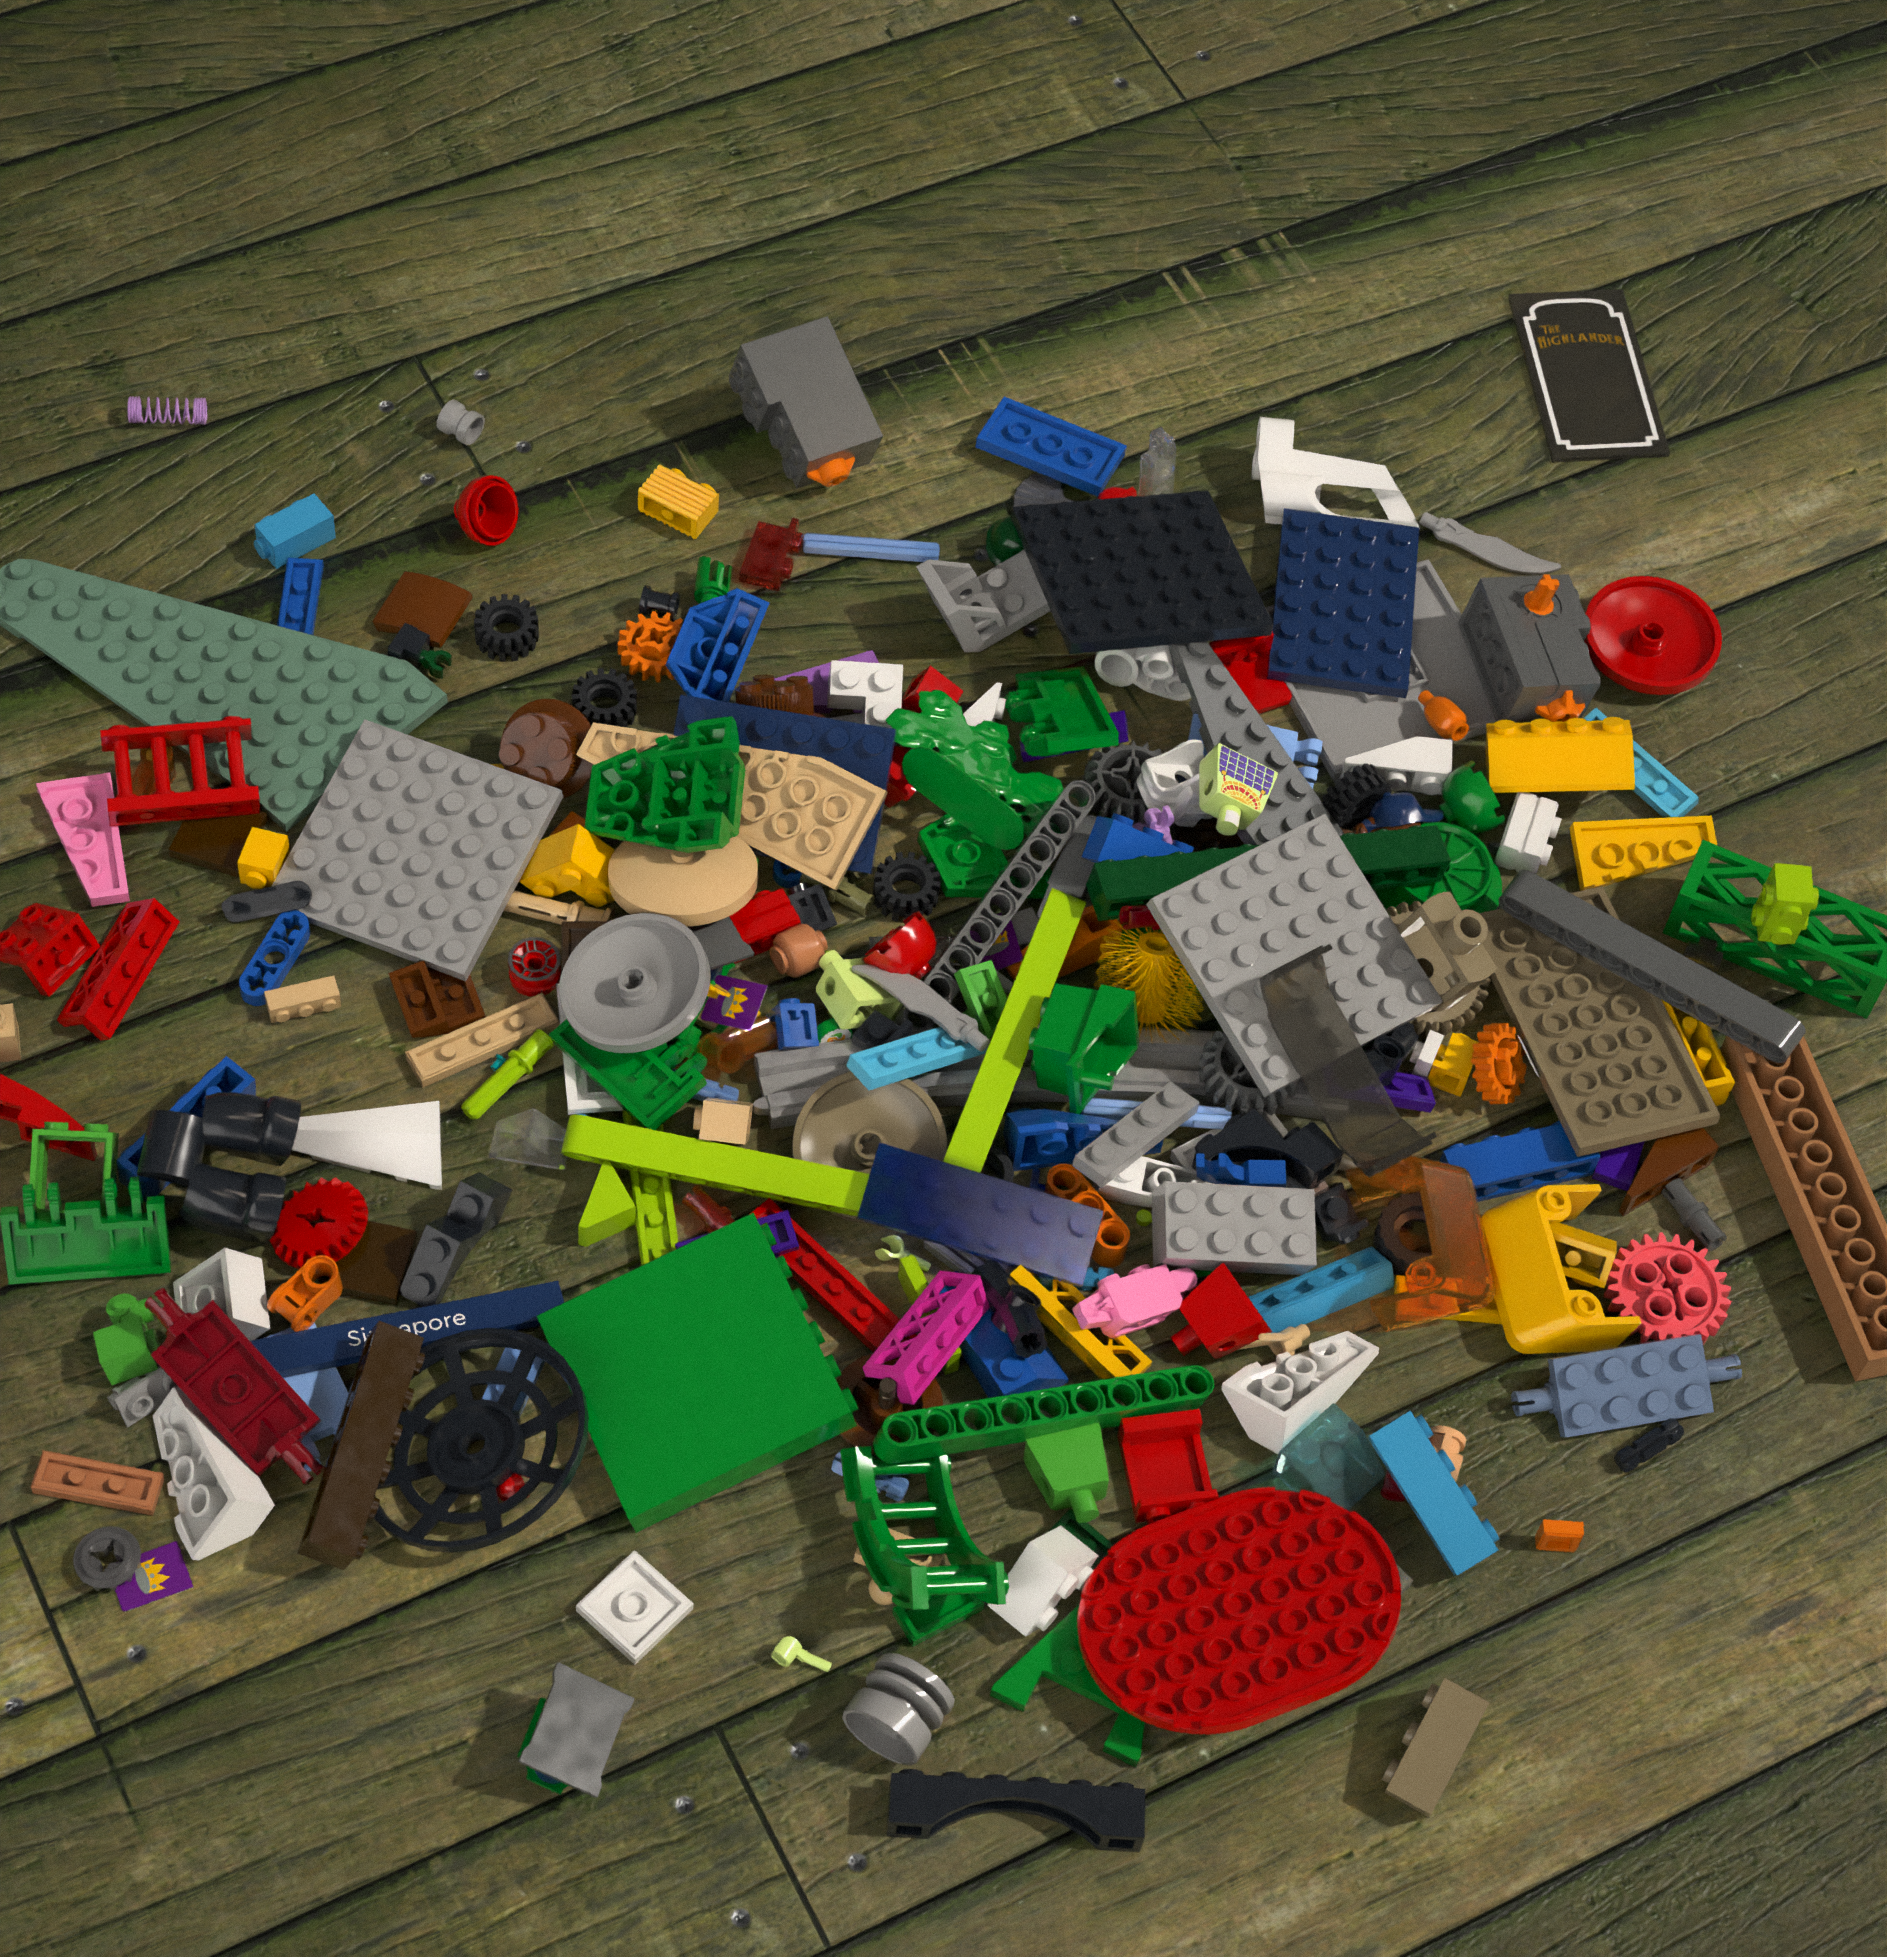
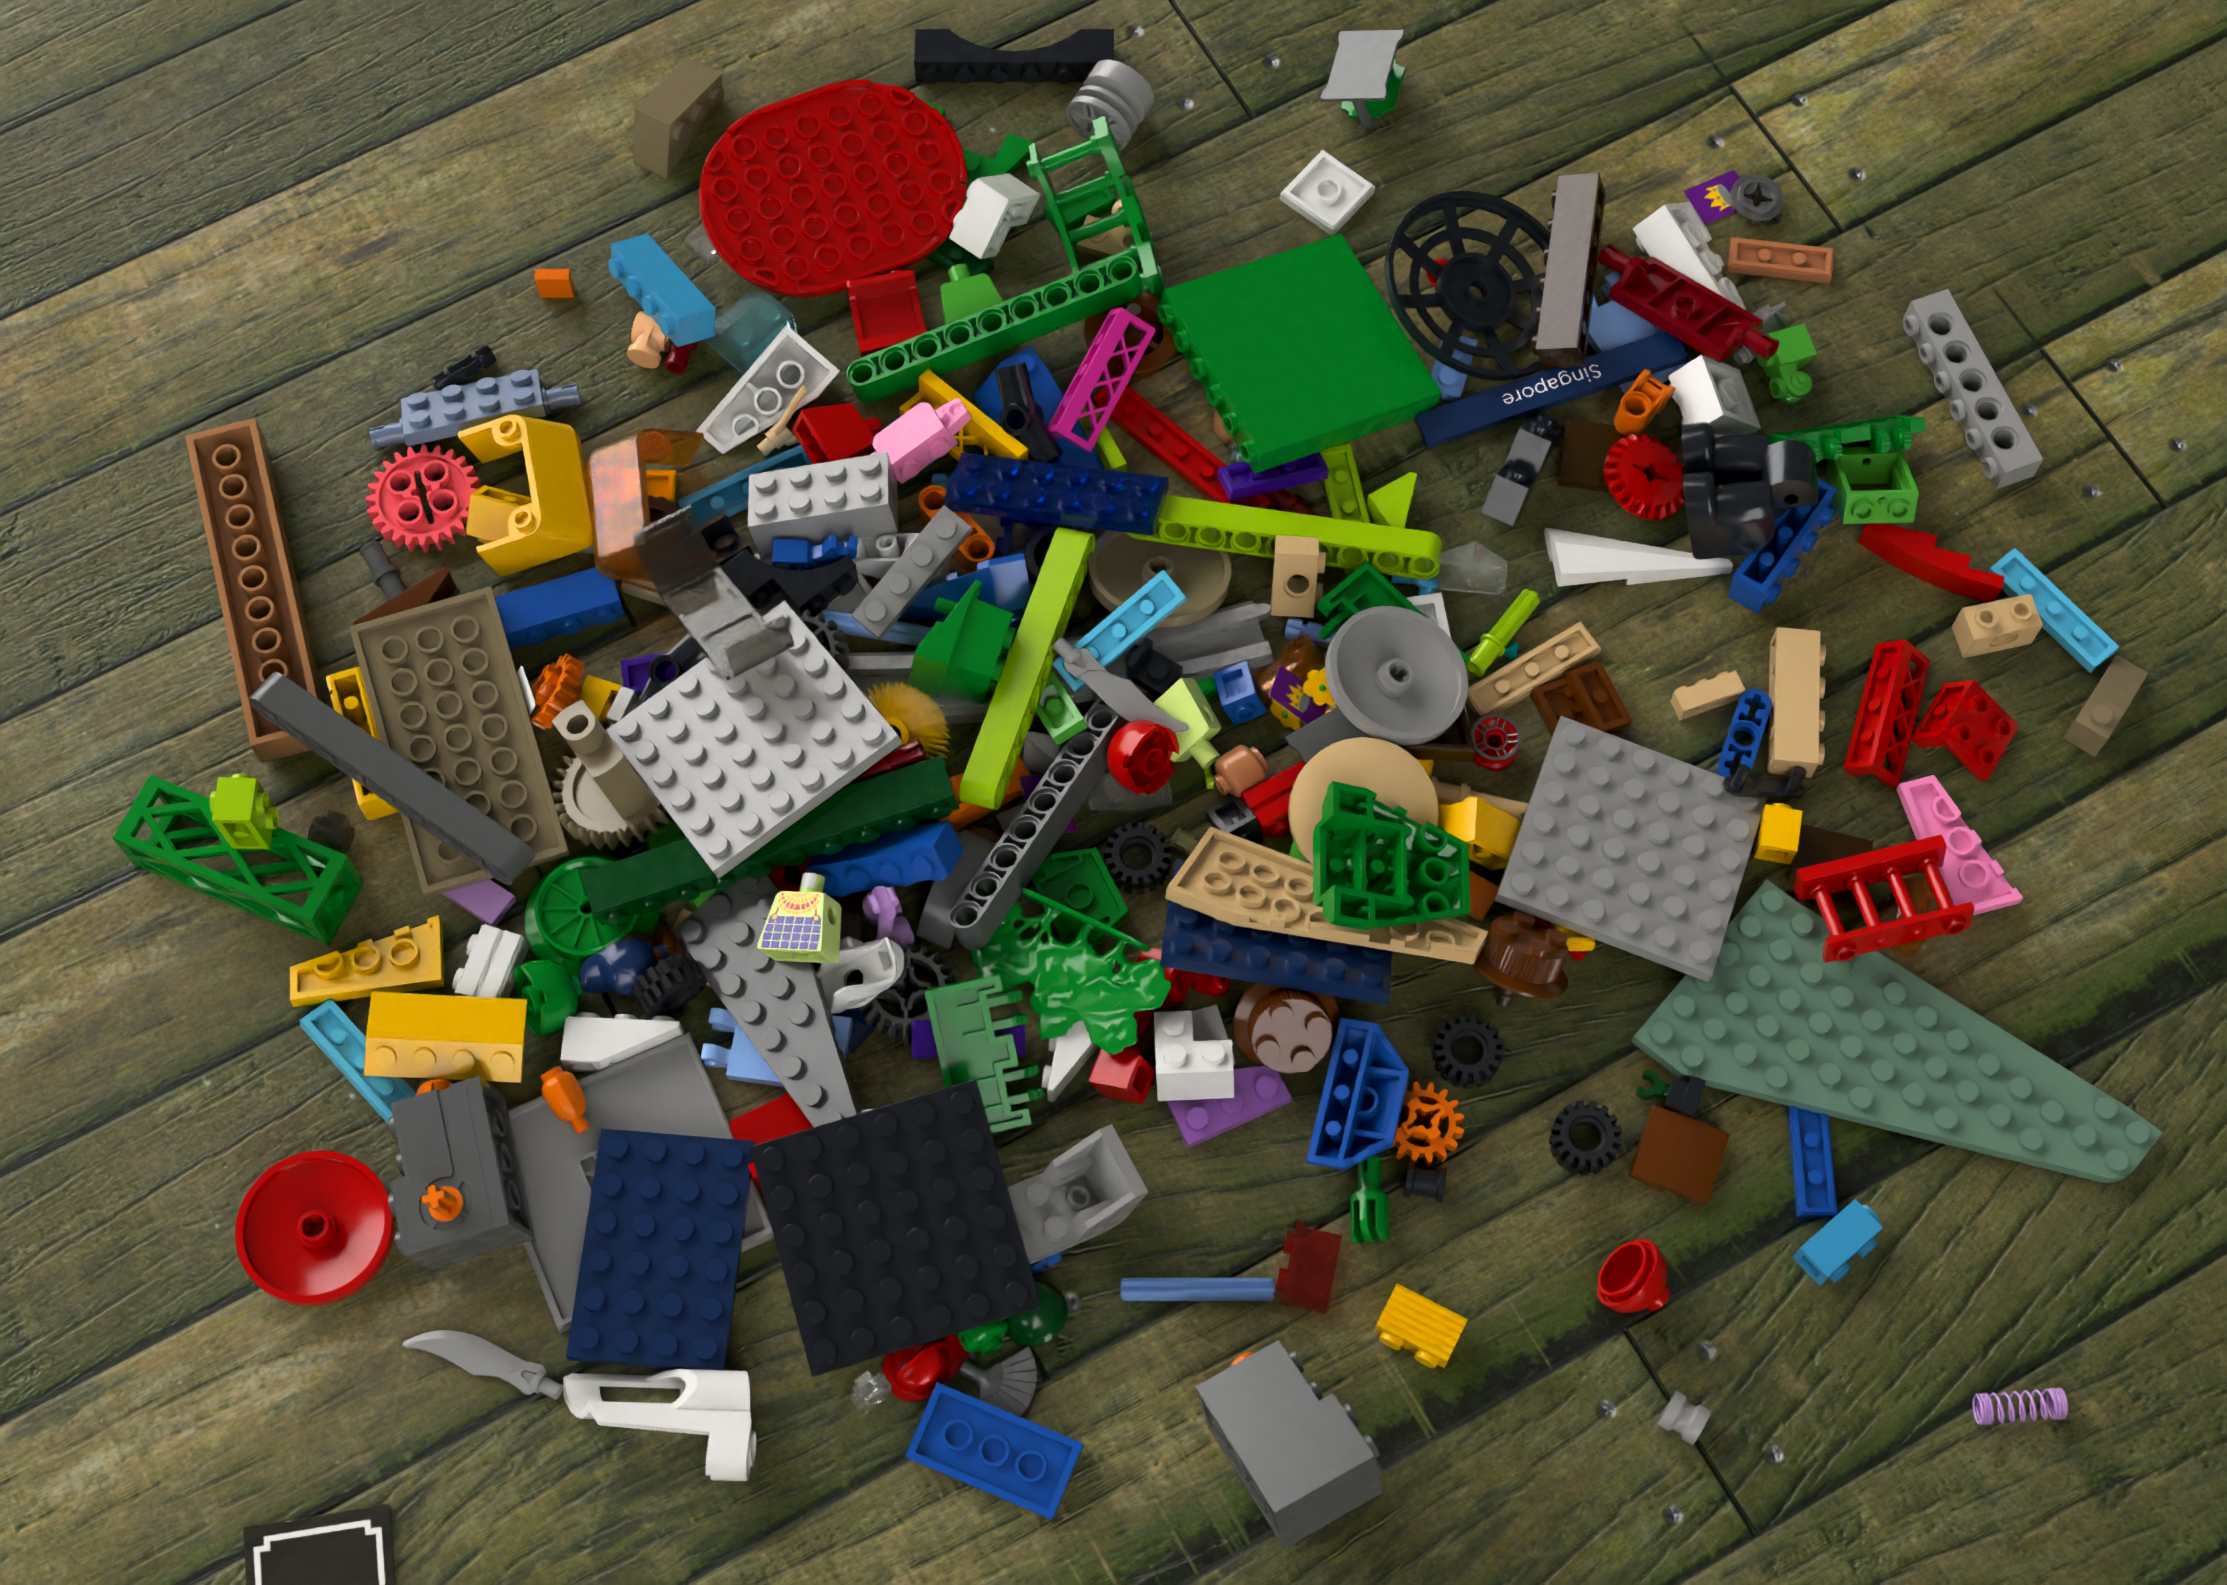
camera: 175 degrees left, 10 degrees up
yellowish green hand [771,1636,832,1672] -> none
none -> tan brick [1767,627,1826,778]

